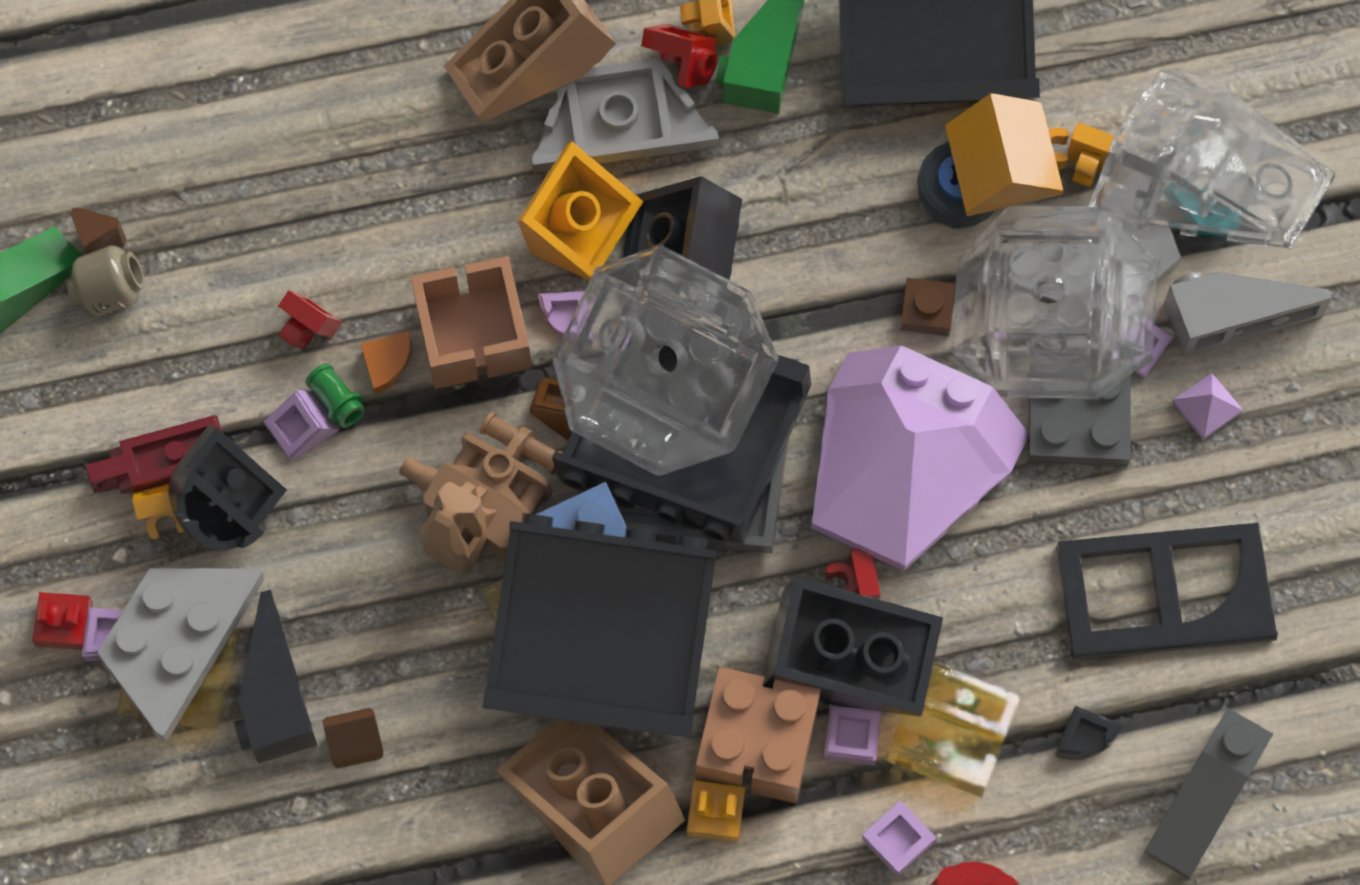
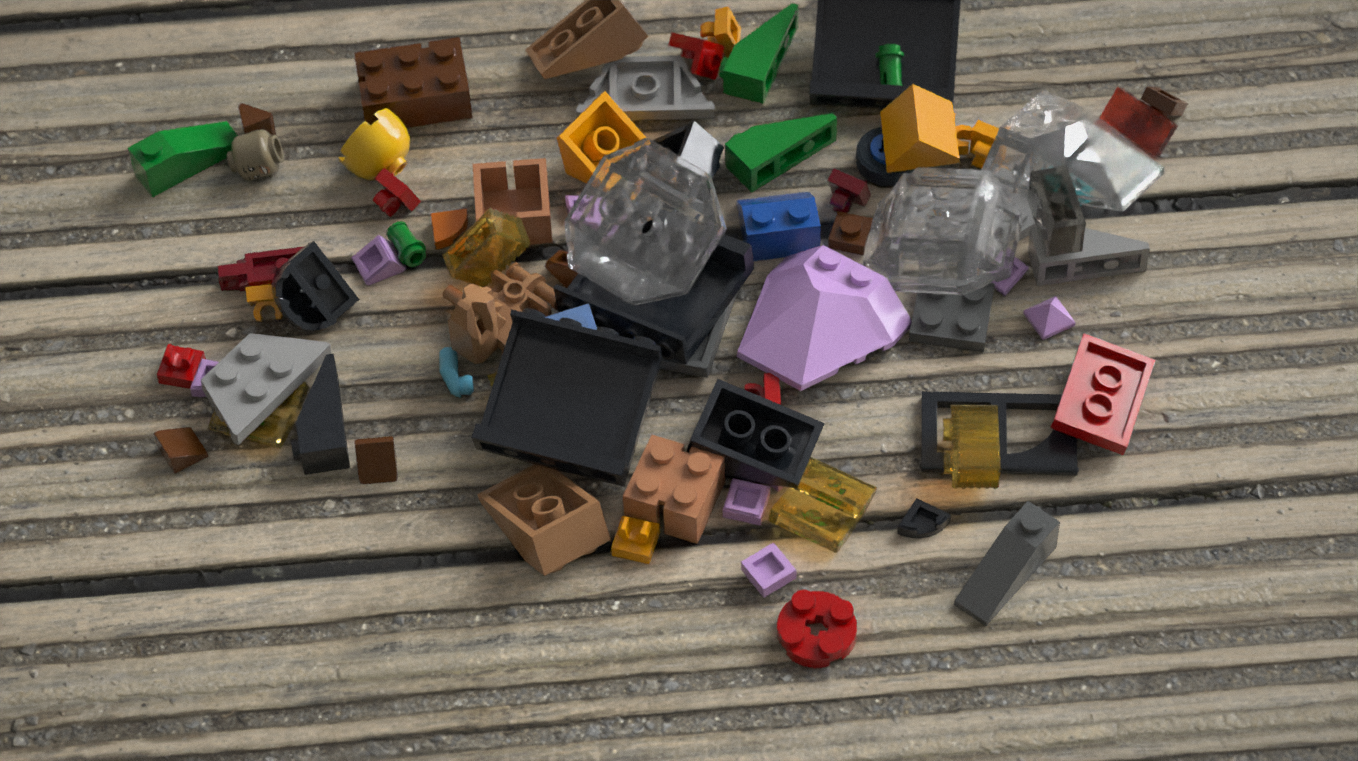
camera: 10 degrees right, 15 degrees down
none -> reddish brown slope [154,427,209,474]
none -> yellow cylinder [338,108,410,181]
none -> reddish brown piece [354,37,473,128]
none -> medium azure arm [439,347,474,398]
none -> clear yellow brick [443,207,530,288]
none -> green slope [725,113,837,193]
none -> blue slope [736,191,821,261]
none -> dark red tile [827,168,871,213]
none -> green pin [876,44,904,86]
none -> clear yellow brick [942,405,1001,489]
none -> clear smoke brick [1027,166,1086,257]
none -> plate [1050,333,1155,455]
none -> clear red plate [1099,87,1179,156]
none -> reddish brown plate [1141,86,1188,119]

